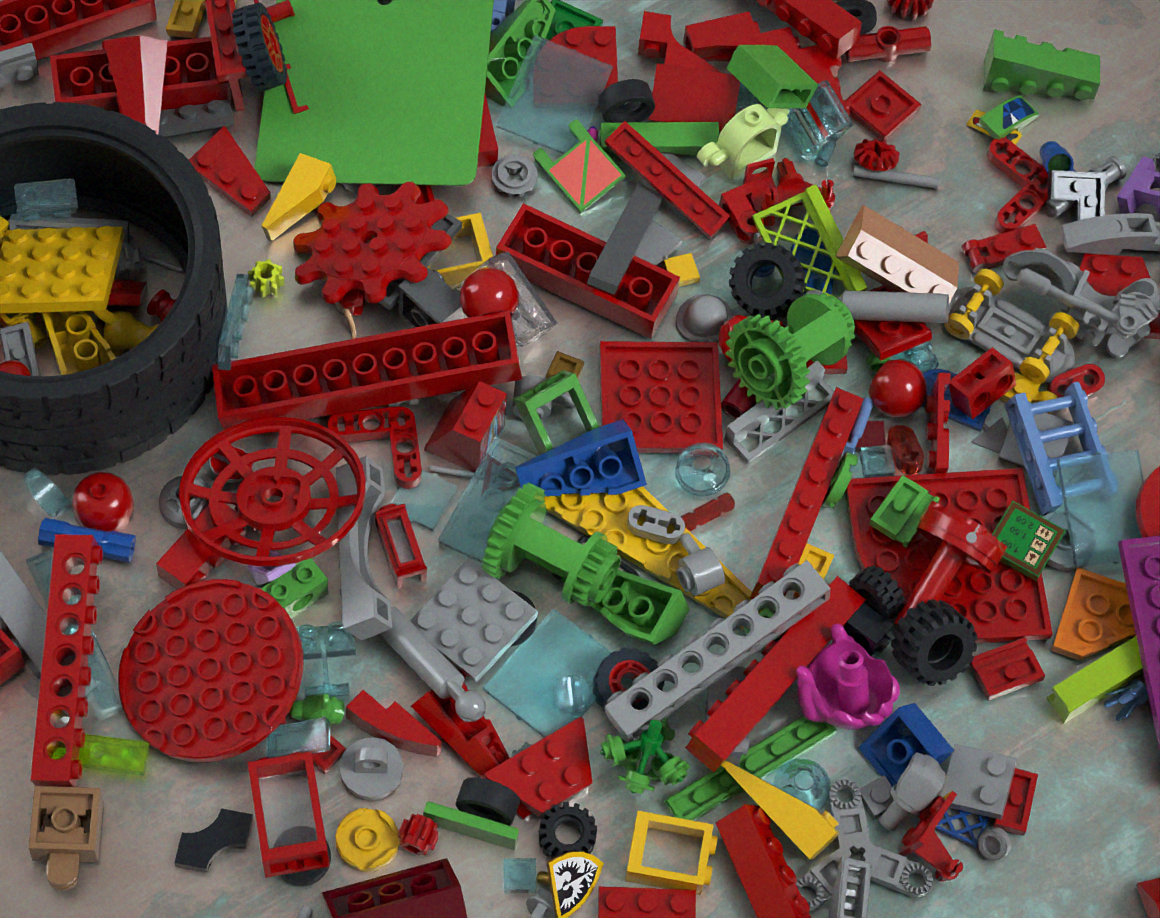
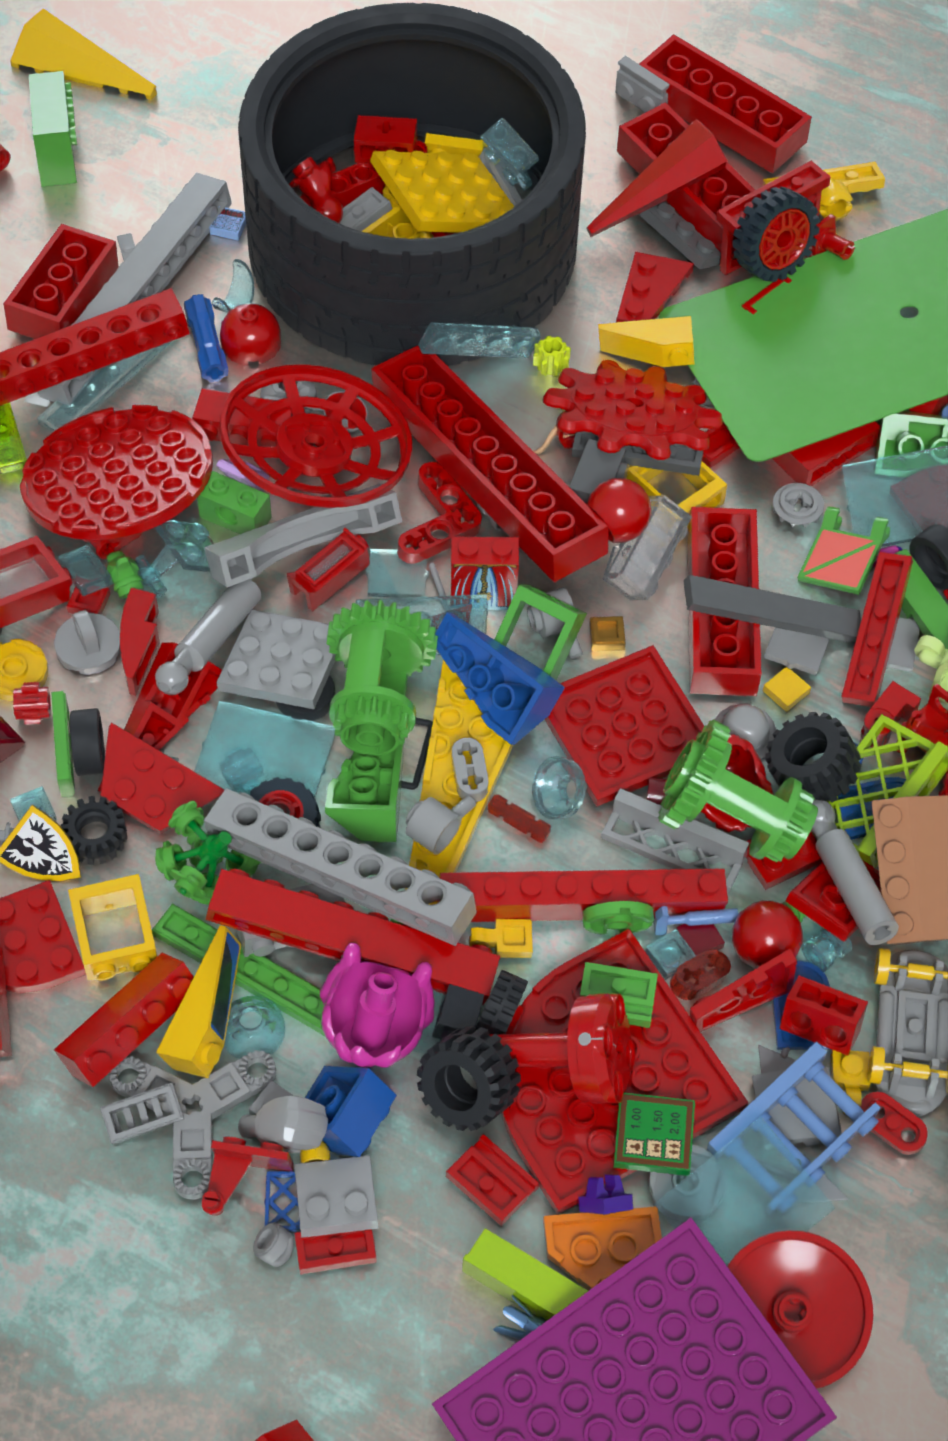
camera: 70 degrees right, 5 degrees down
none -> dark purple tile [579,1174,633,1215]

